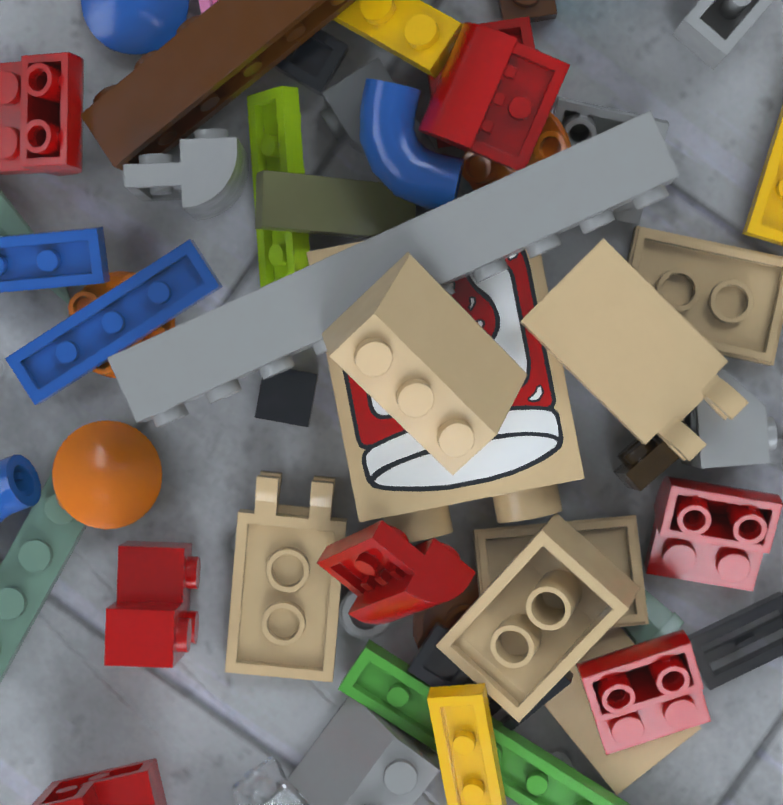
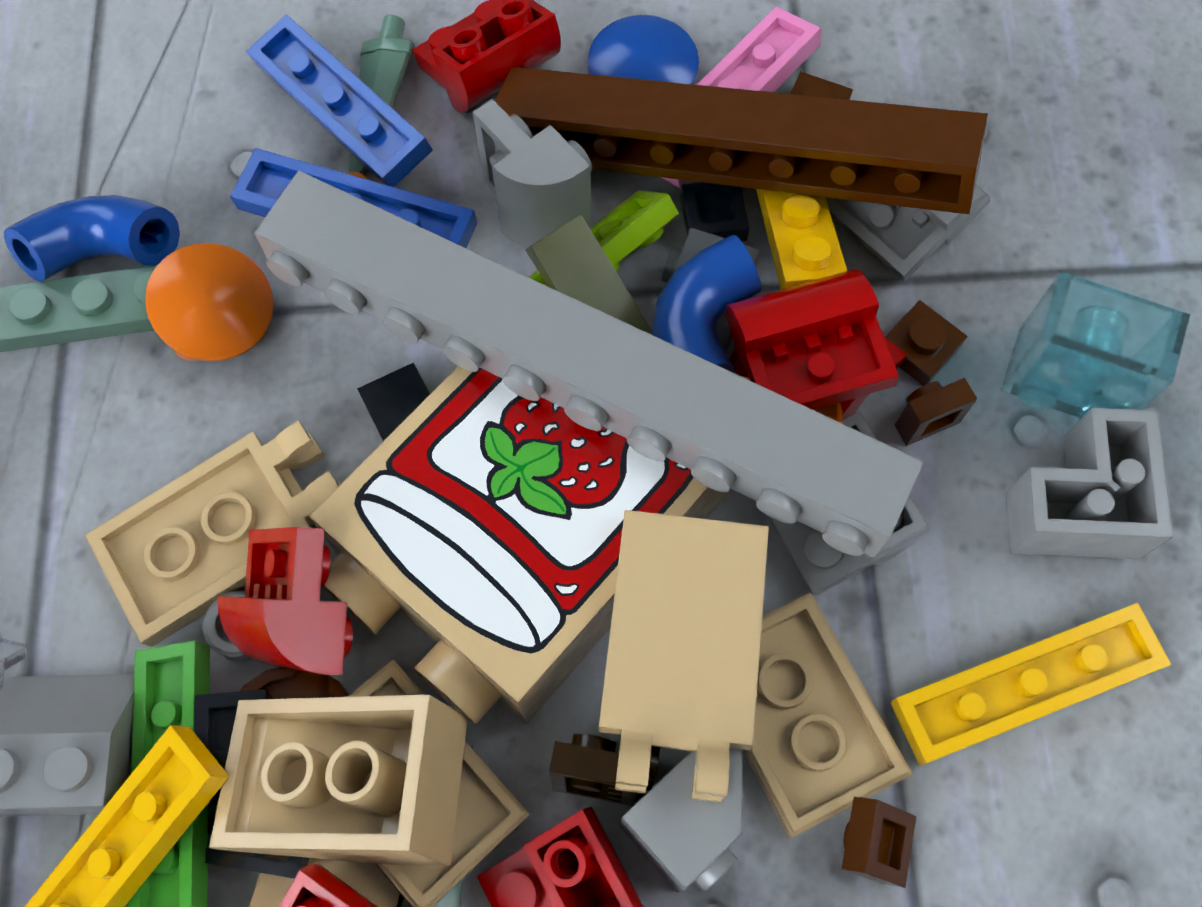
camera: 55 degrees right, 20 degrees down
red brick [104,541,201,668] -> none
tan slope [322,252,527,475] -> none
none -> reddish brown plate [894,377,977,446]

